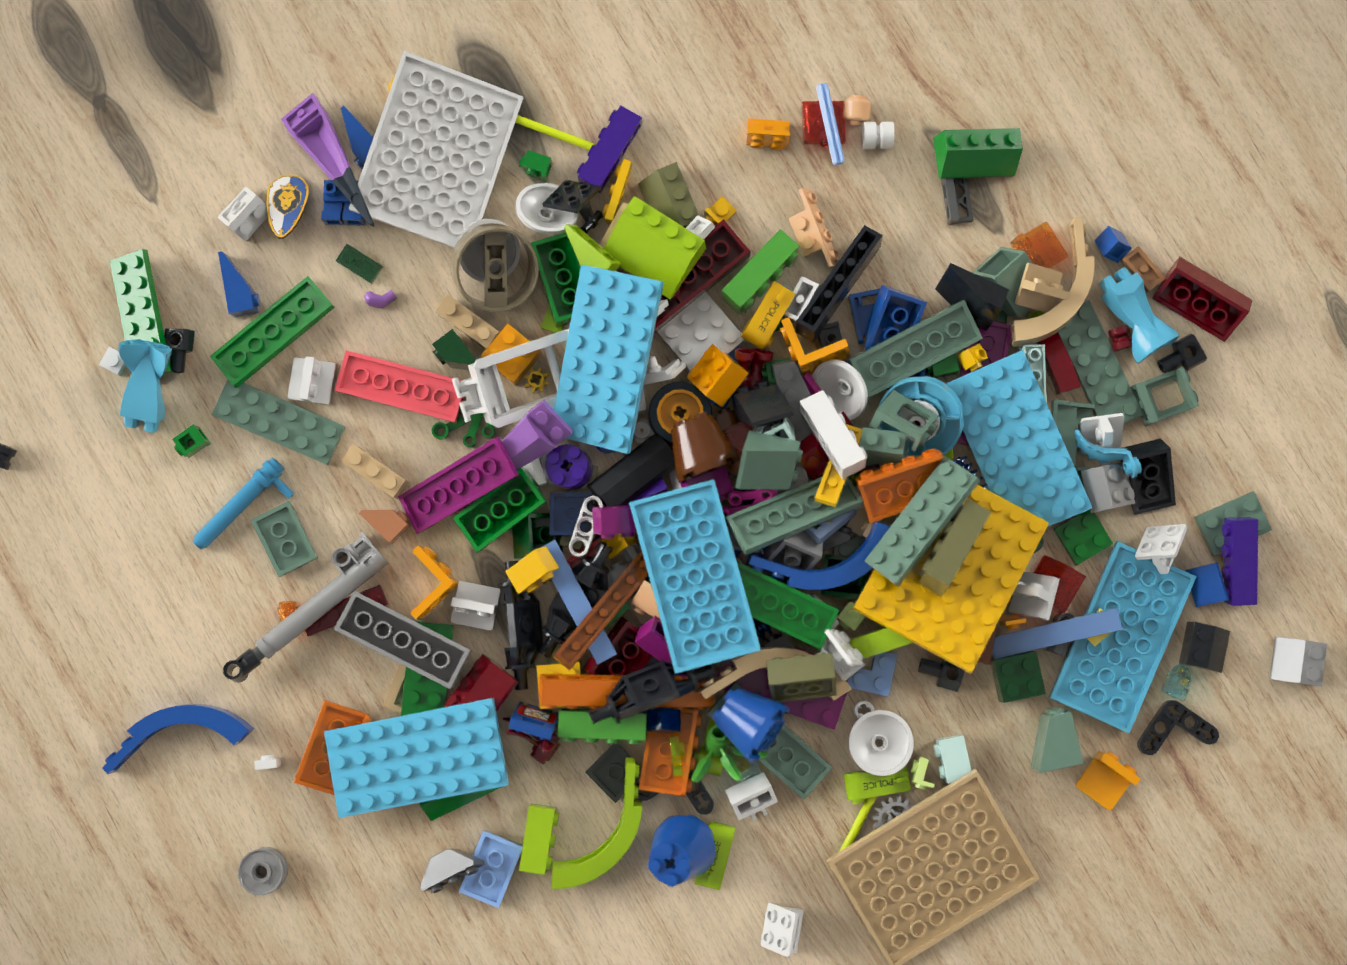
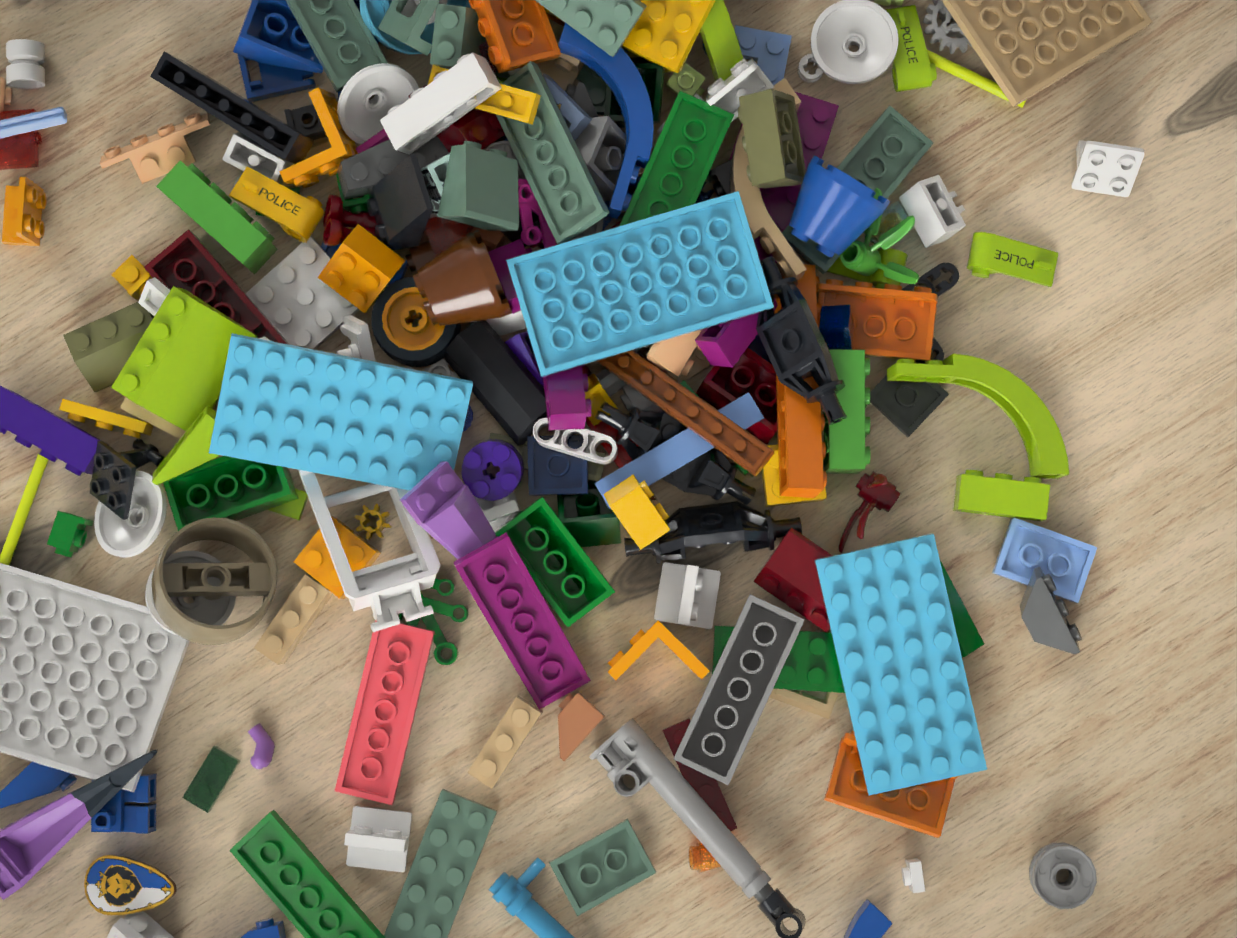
camera: 85 degrees left, 0 degrees up
dark green slope [432,329,476,370] -> none
blue container [508,701,559,740] -> none
blue cone [648,815,716,887] -> none
clear neon green plate [669,737,685,777] -> none

